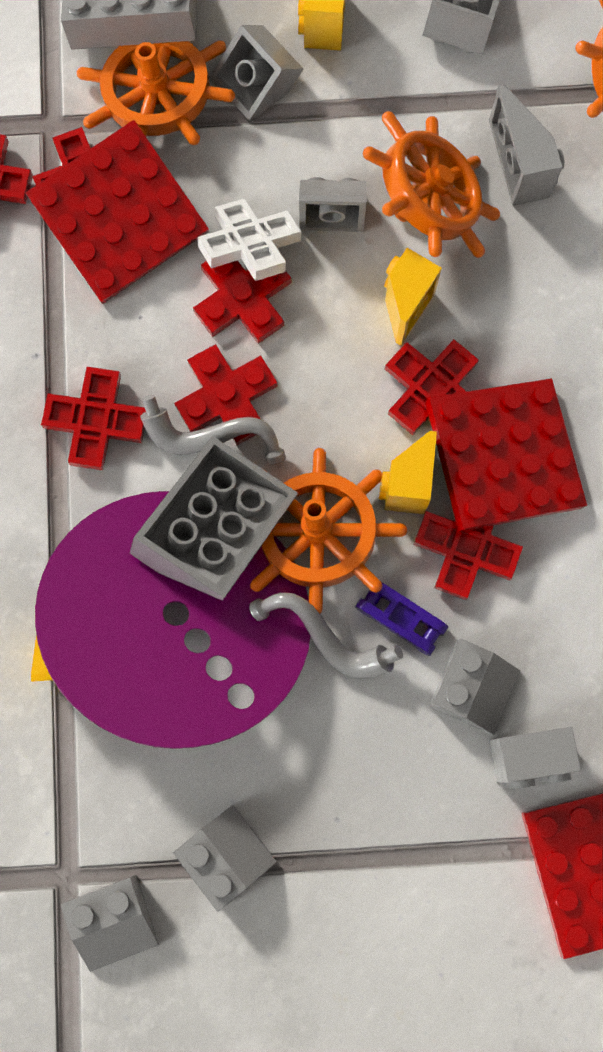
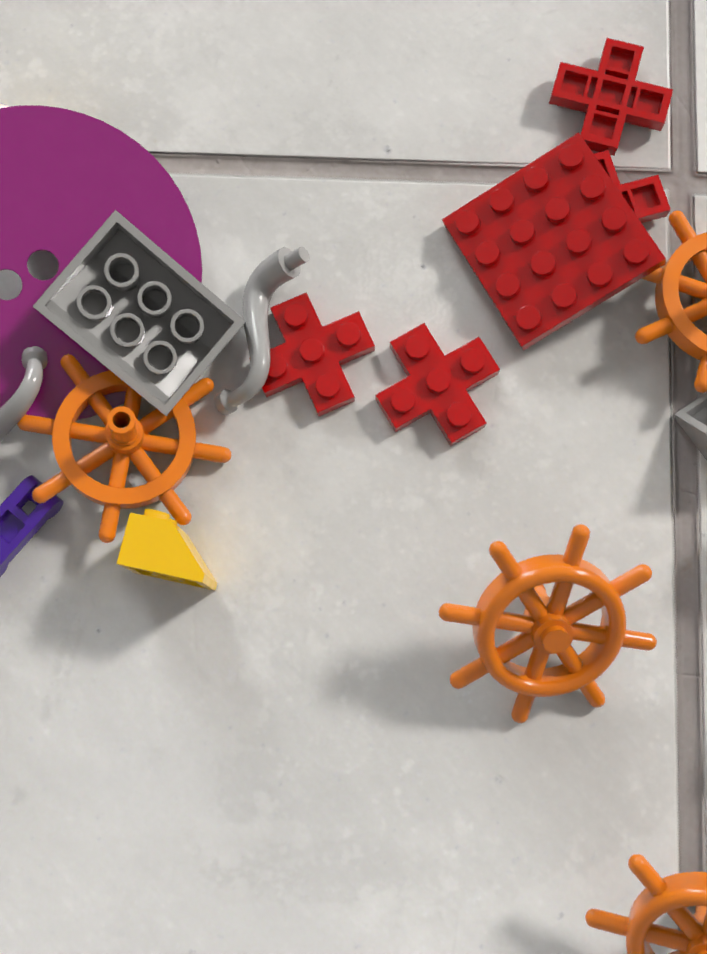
camera: 100 degrees right, 0 degrees up
red plate [41,367,146,470] -> none
white plate [198,199,301,281] -> none
light grey slope [299,177,367,232] -> none
yellow slope [384,248,442,346] -> none
red plate [384,339,479,435] -> none
red plate [413,511,523,600] -> none
red plate [425,378,587,532] -> none
light grey slope [489,85,565,206] -> none

